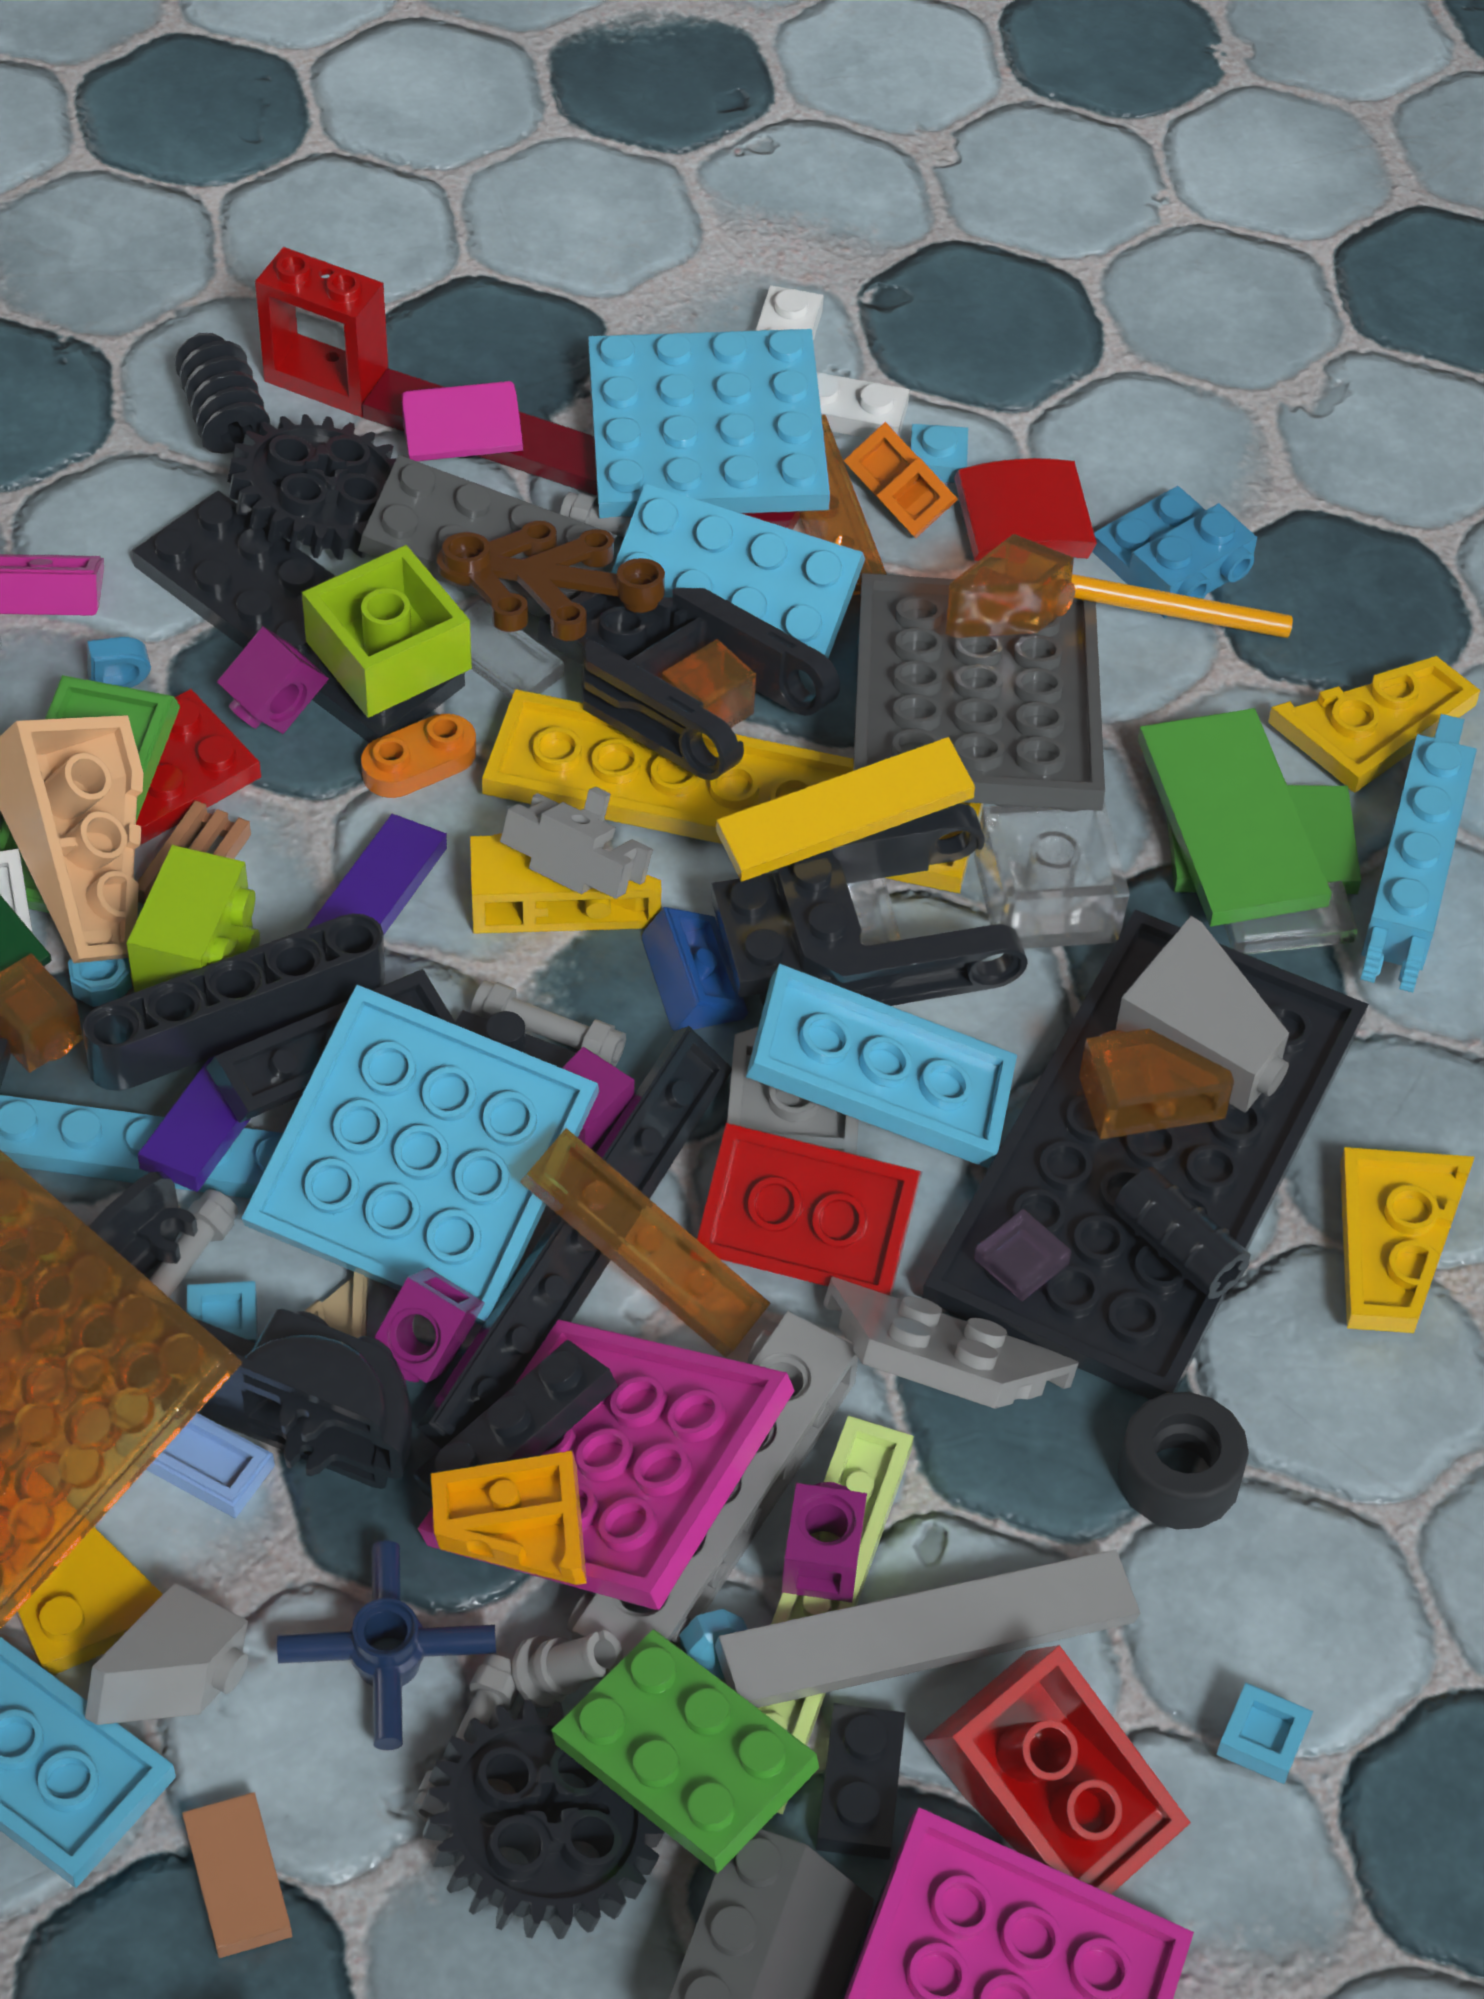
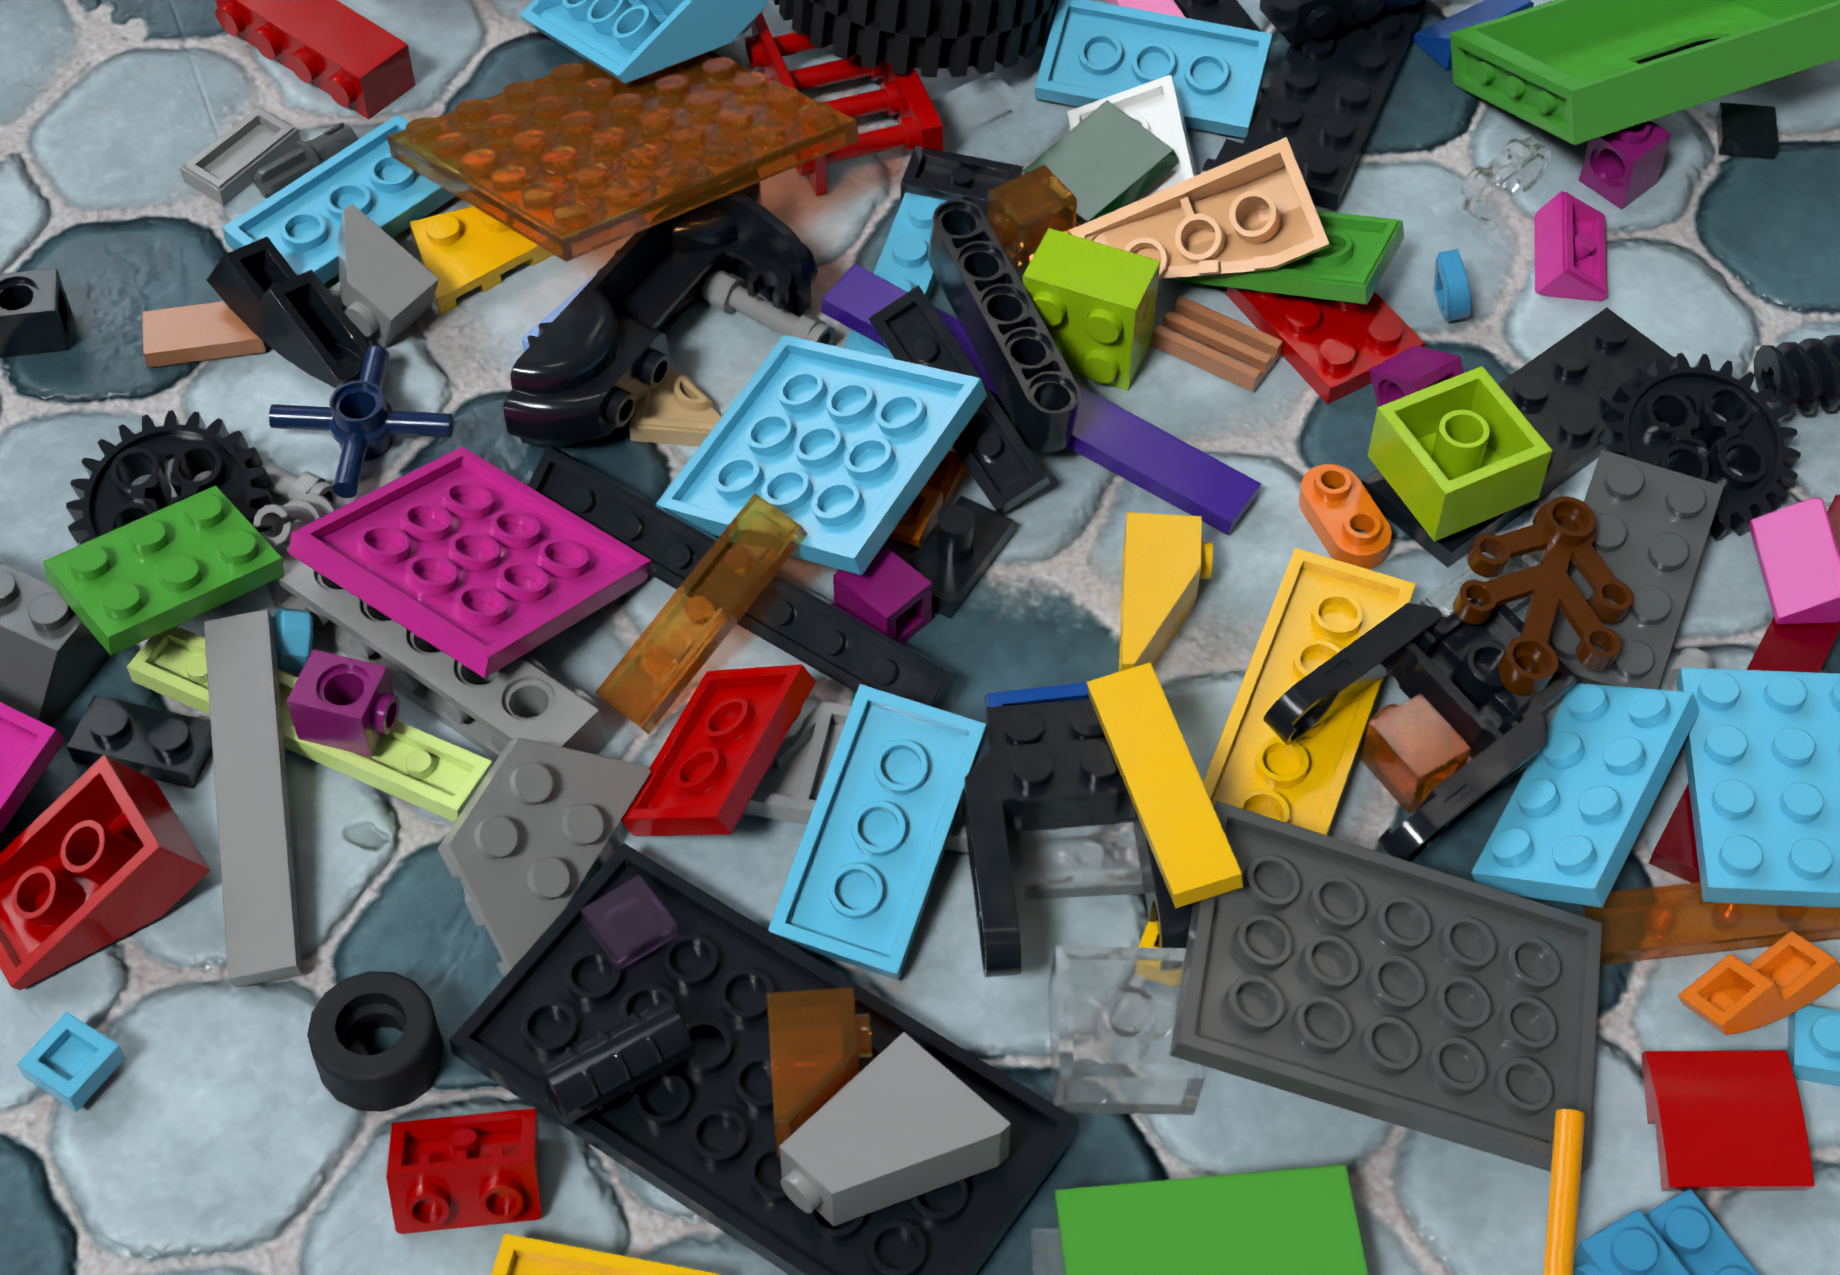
camera: 100 degrees right, 0 degrees up
medium azure plate [187,1281,258,1343] -> none
magenta brick [374,1268,485,1383] -> none
black plate [413,1339,618,1499] -> none
light orange wing [431,1451,587,1585] -> none
light grey bar [471,981,626,1067] -> none
light grey piece [500,787,653,899] -> none
clear orange slope [945,534,1075,638] -> none
none -> black slope [207,236,371,388]
none -> red bracket [386,1108,542,1234]

